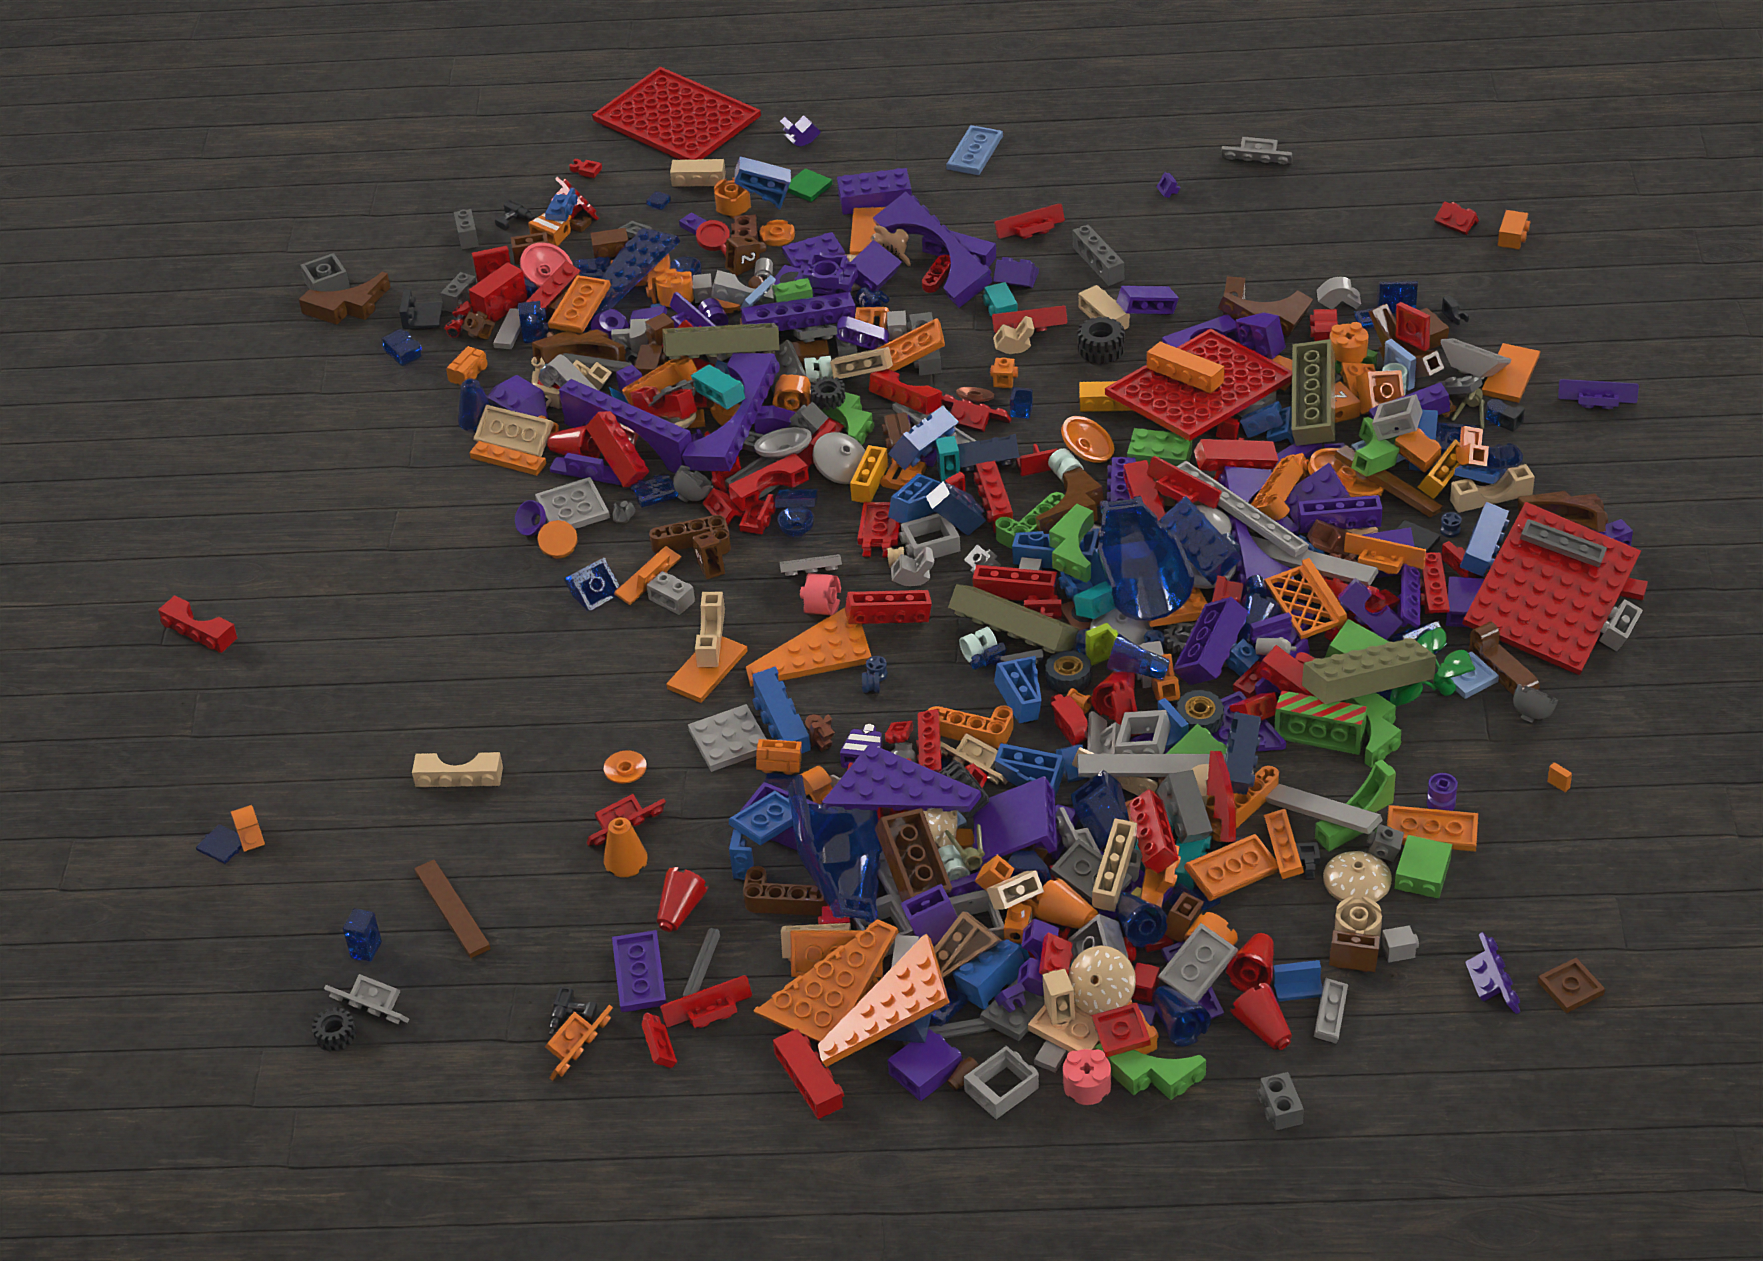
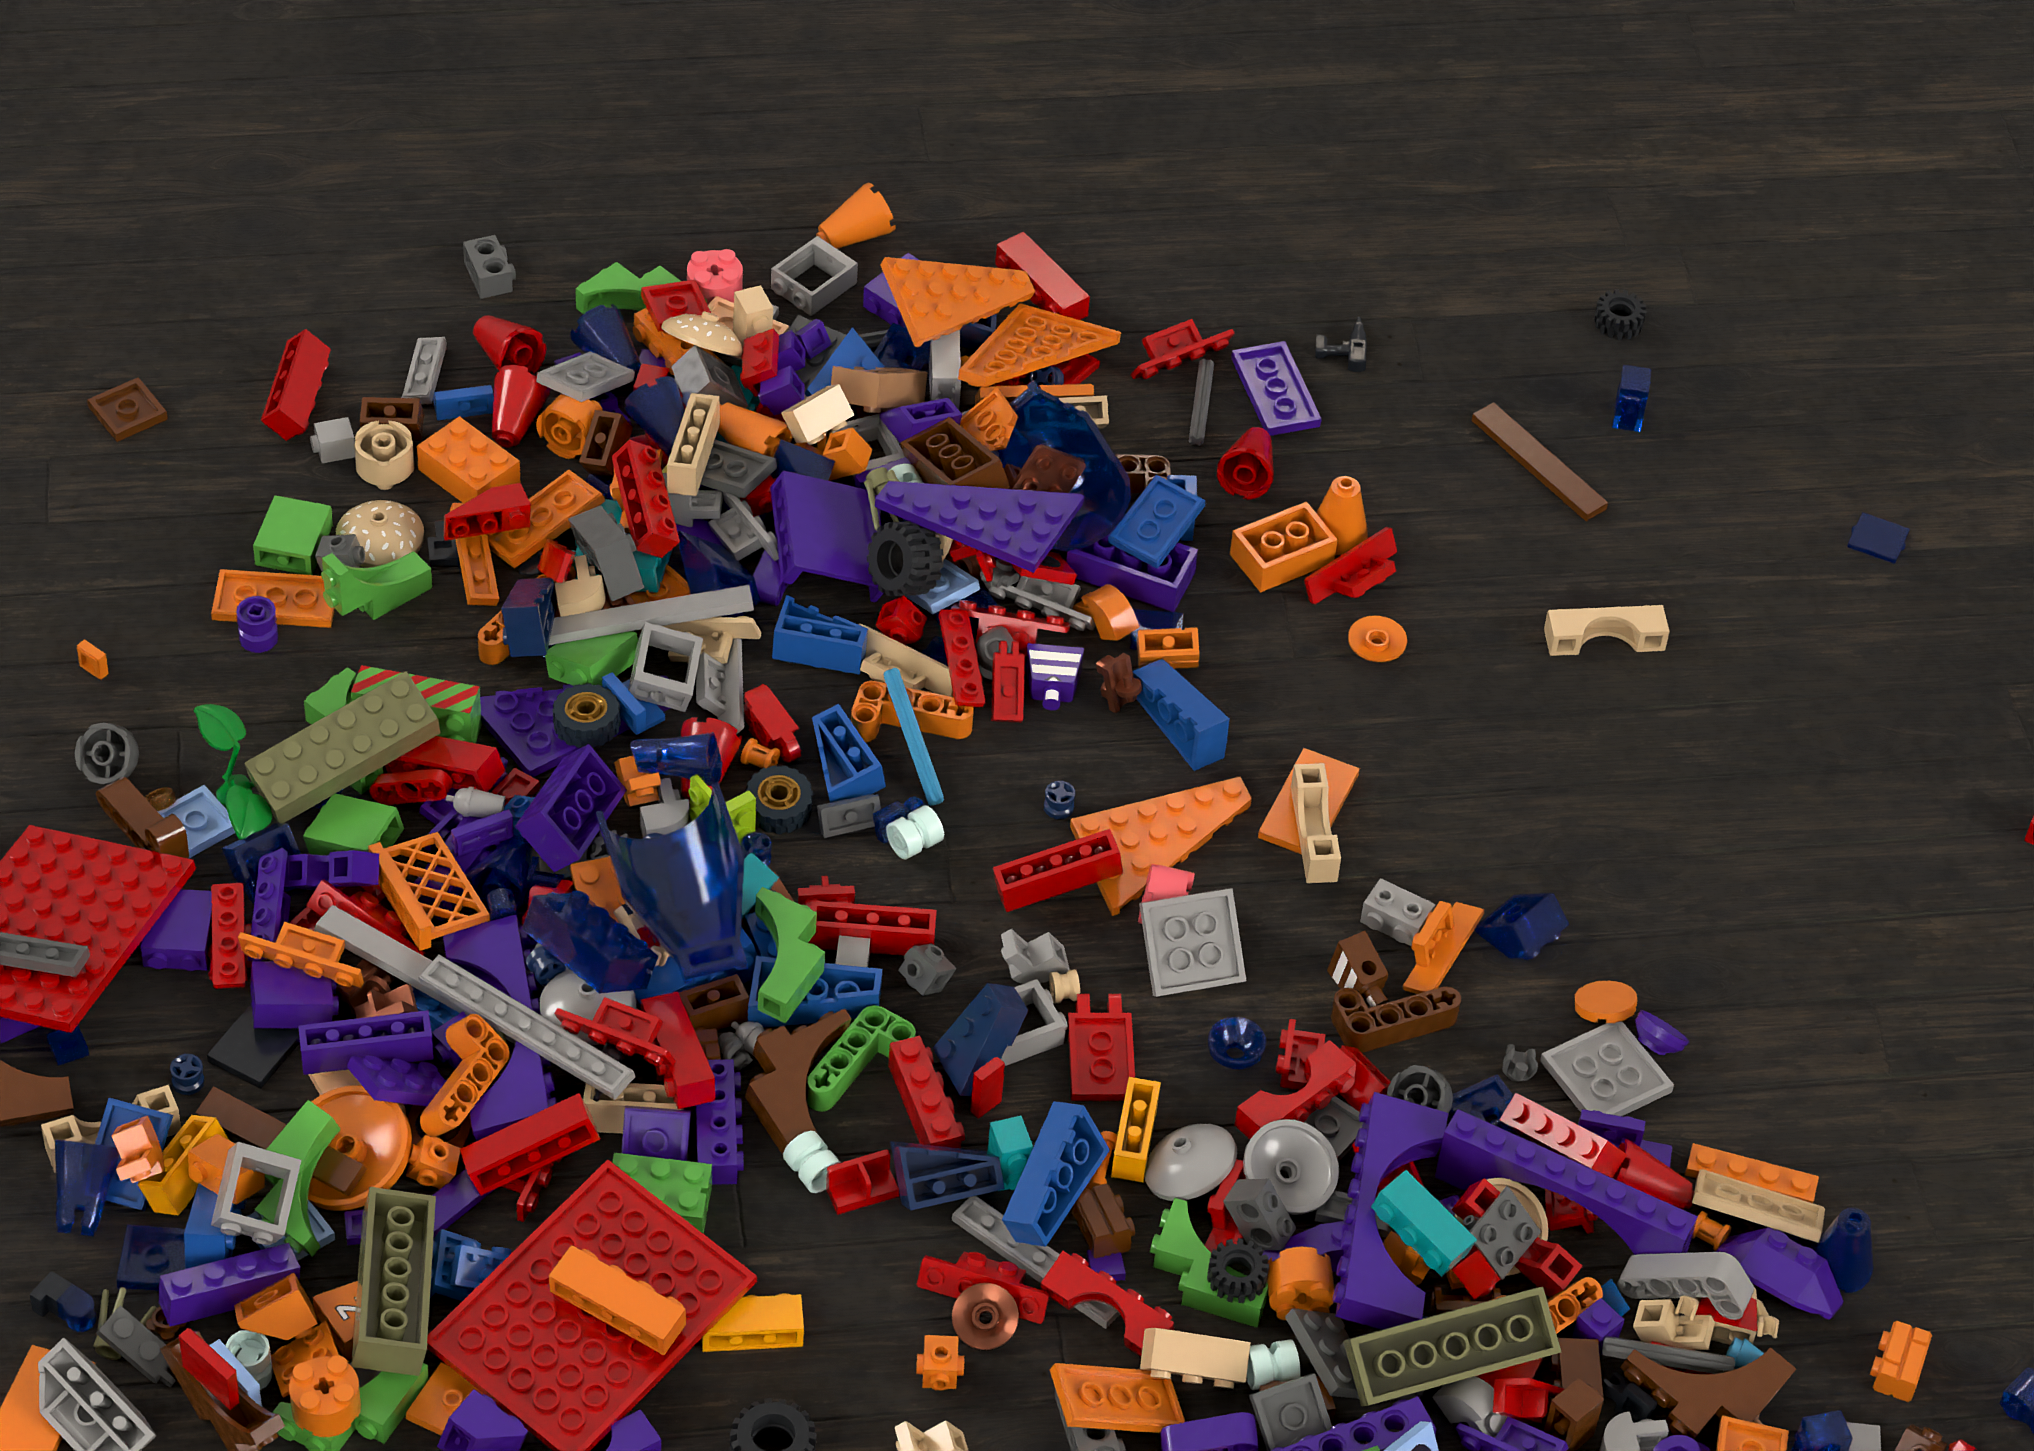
camera: 165 degrees right, 5 degrees up
orange brick [231,805,265,852] -> none
light grey bracket [324,974,409,1024] -> none
orange bracket [545,1005,613,1081] -> none
red hinge [642,1013,677,1068] -> none
light grey plate [688,704,766,772] -> none
clear blue tile [775,489,818,508] -> none
dark blue wheel [862,672,880,694] -> none
blue wedge [888,473,941,523] -> none
reddish brown cone [947,1057,979,1091] -> none
olive brick [948,584,1079,653] -> none
clear blue panel [1010,387,1033,419] -> none
blue slope [1056,745,1089,783] -> none
orange dish [1061,416,1114,463] -> none
red hinge [1110,679,1139,737] -> none
red hinge [1229,692,1278,720] -> none
light grey tile [1266,784,1383,834] -> none
red panel [1441,541,1486,578] -> none
wedge [1460,502,1510,577] -> none
bracket [1465,932,1521,1014] -> none
none -> clear orange tile [145,787,176,811]
none -> red brick [261,329,331,441]
none -> orange brick [417,416,520,503]
none -> red slope [444,483,531,541]
none -> orange cone [816,182,896,249]
none -> dark azure axle [883,668,944,806]
none -> orange tile [960,387,1018,451]
none -> copper bracket [1004,444,1086,493]
none -> orange brick [1230,502,1338,592]

